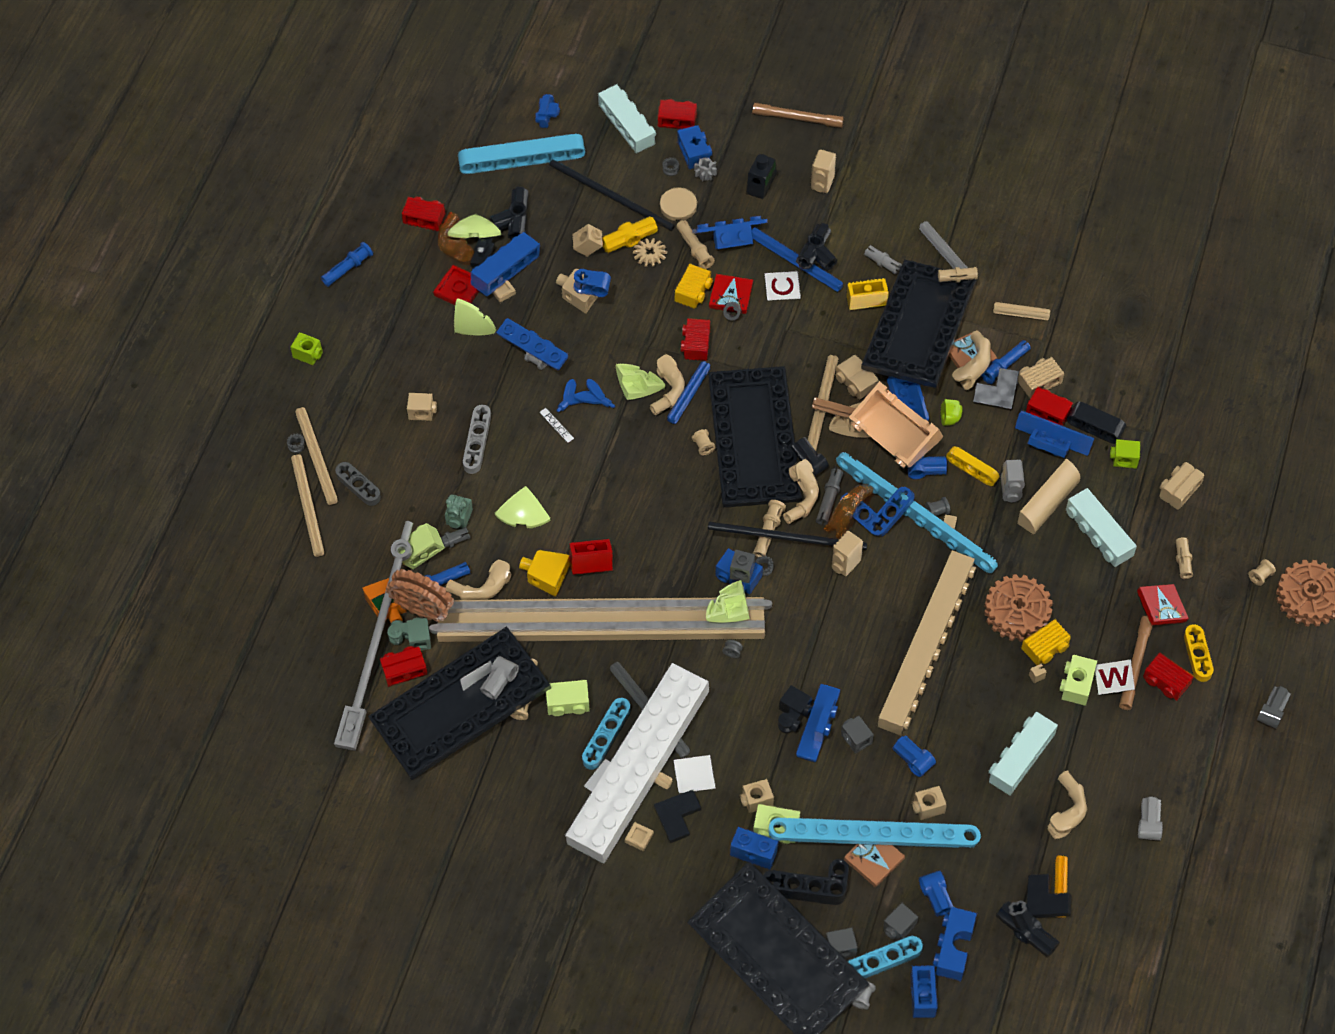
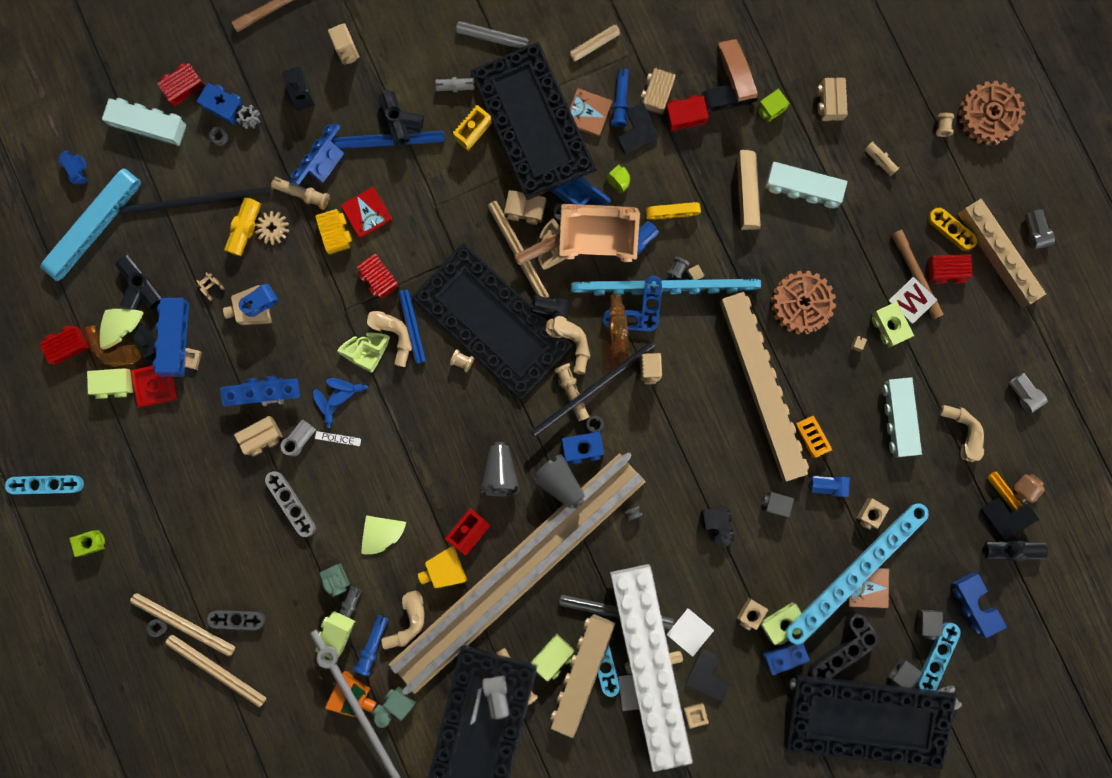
camera: 40 degrees left, 25 degrees up
blue pin [321,242,373,287] -> none
red brick [380,646,427,687] -> none
nougat piece [386,569,454,621] -> none
tan brick [407,393,437,421] -> none
yellowish green brick [454,298,496,335] -> none
tan brick [573,224,603,256] -> none
tan tile [660,188,697,221] -> none
yellowish green brick [706,580,750,623] -> none
dark grey bush [723,301,741,320] -> none
dark grey brick [730,550,755,583] -> none
white sticker [765,271,800,300] -> none
blue bracket [796,684,840,762] -> none
dark grey pin [816,468,843,525] -> none
blue brick [910,966,937,1018] -> none
blue piece [919,871,953,916] -> none
tan pin [938,267,978,282] -> none
tan piece [952,331,991,391] -> none
light grey brick [1001,460,1025,502] -> none
blue bracket [1015,411,1094,458] -> none
yellow brick [1021,619,1071,665] -> none
tile [1137,584,1189,625] -> none
none -> medium azure beam [5,475,84,494]
none -> yellowish green brick [87,368,133,399]
none -> tan piece [197,272,225,301]
none -> tan brick [235,416,283,457]
none -> light grey piece [281,419,316,457]
none -> dark grey cone [480,442,519,496]
none -> dark grey cone [532,454,585,509]
none -> tan brick [550,614,616,738]
none -> nougat slope [718,39,758,101]
none -> light orange slope [796,416,832,458]
none -> tan brick [958,199,1046,308]
none -> medium nougat head [1014,474,1045,503]

